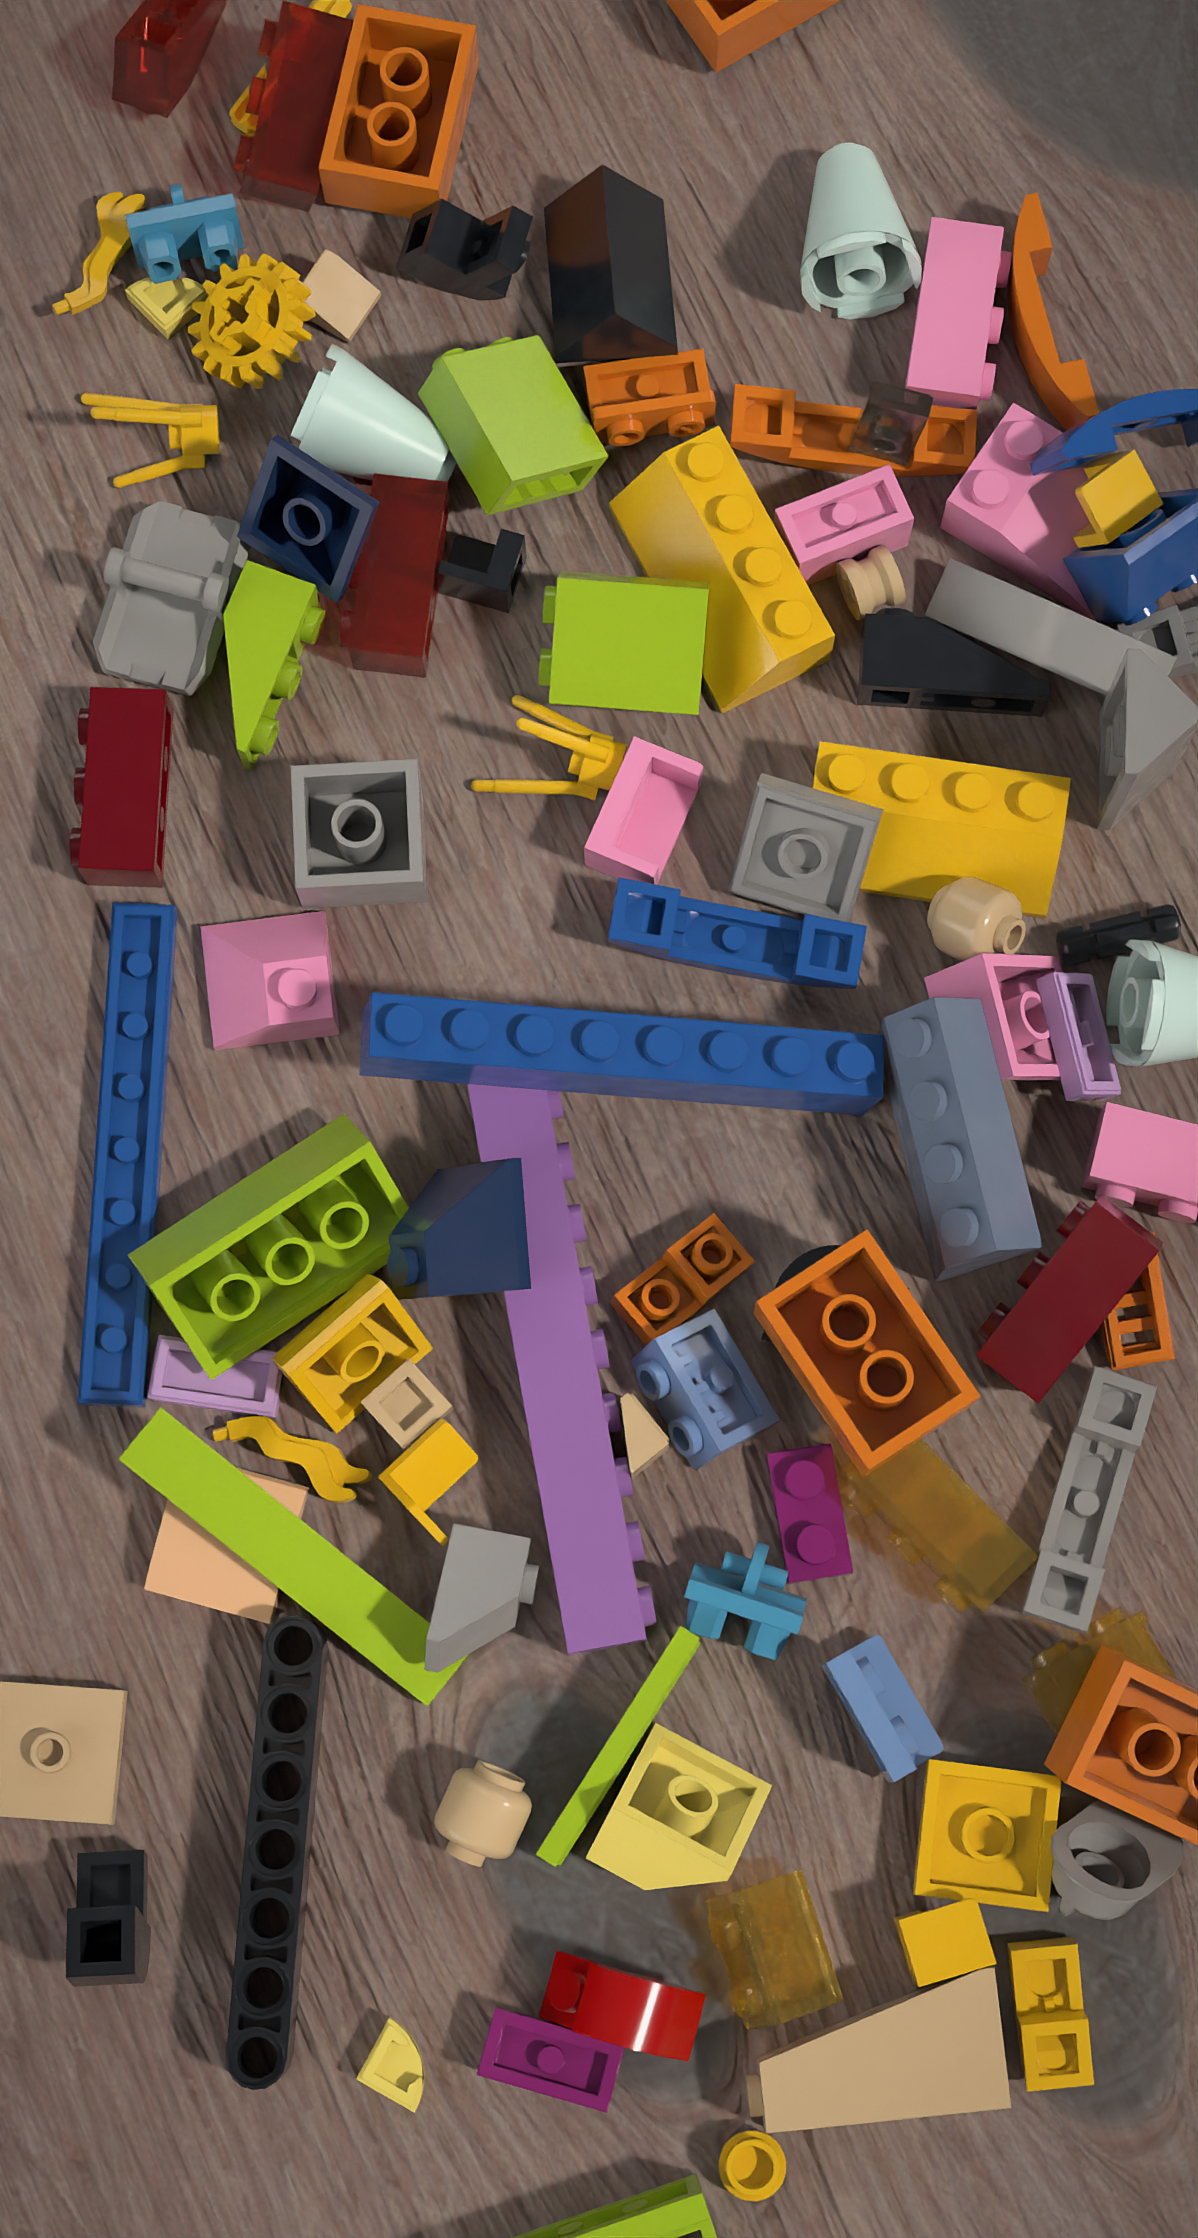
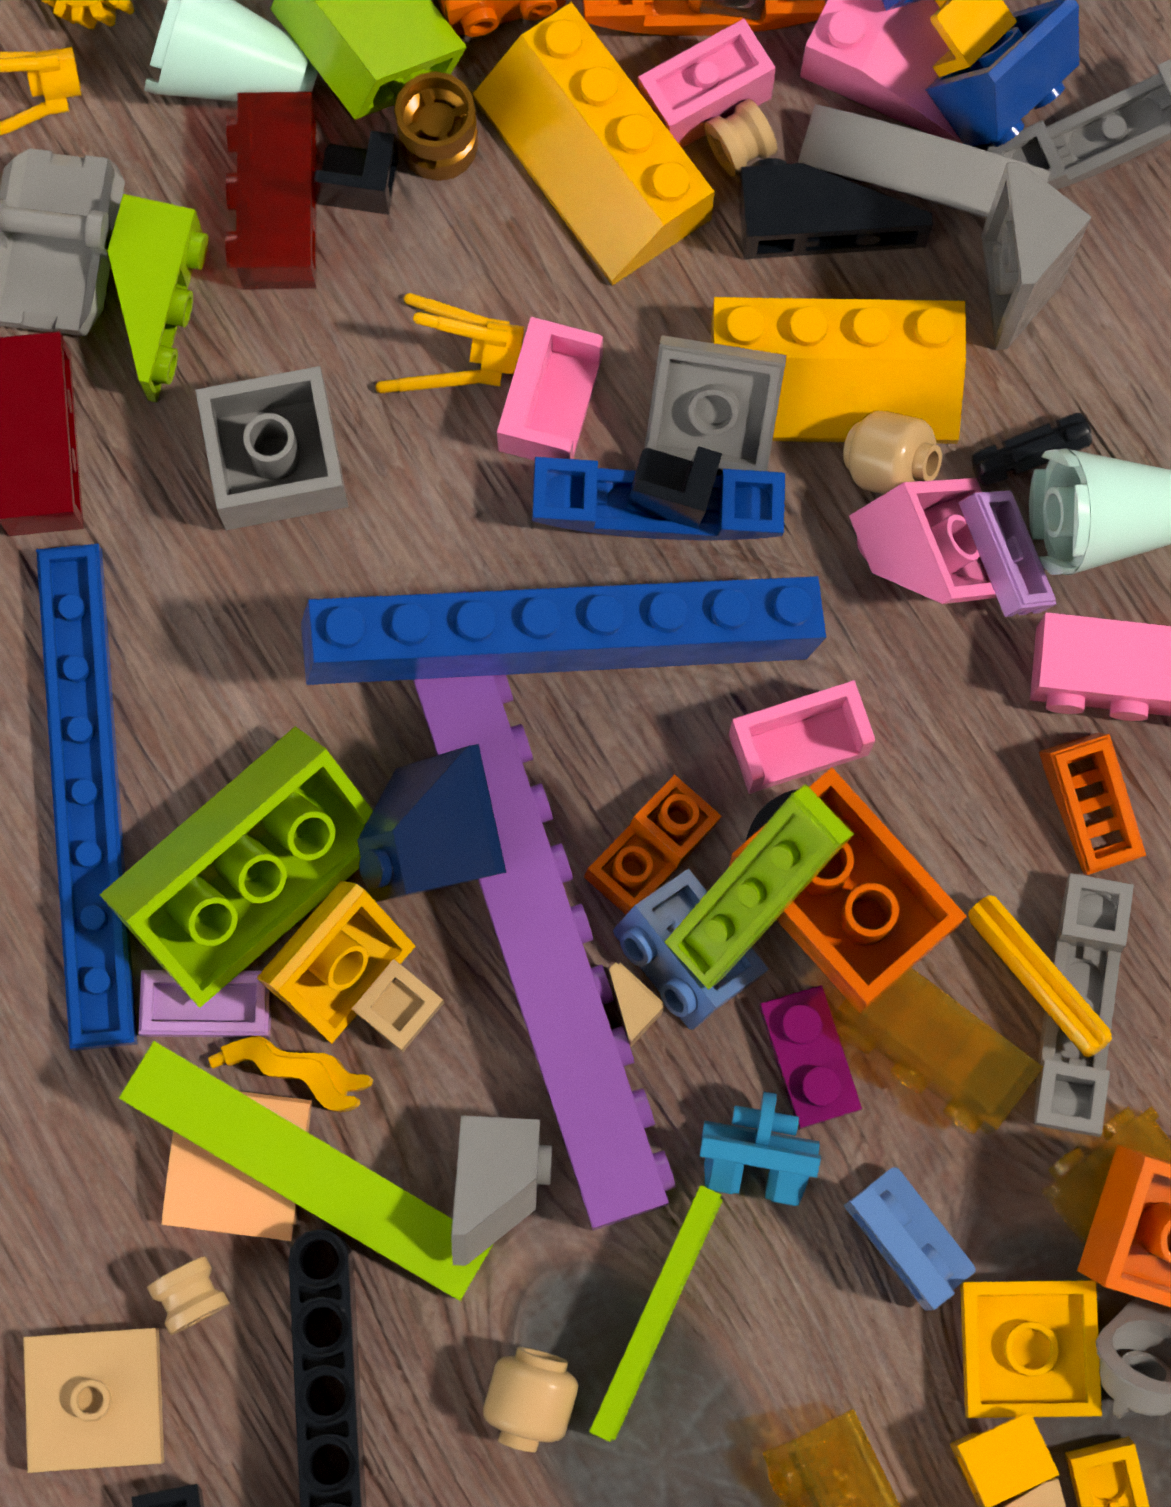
camera: 10 degrees left, 0 degrees up
bright pink slope [200,911,340,1050] -> none
dark blue slope [237,434,380,603] -> none
yellow bracket [378,1419,478,1547] -> none
lime brick [538,571,710,715] -> none
light yellow slope [586,1723,772,1890] -> none
sand blue slope [877,997,1043,1282] -> none
dark red brick [976,1195,1163,1404] -> none
none -> tan wheel [147,1256,230,1335]
none -> pearl gold wheel [394,71,478,181]
none -> black panel [625,446,722,529]
none -> lime tile [665,784,853,990]
none -> bright pink panel [729,680,875,794]
none -> yellow axle [968,895,1112,1057]

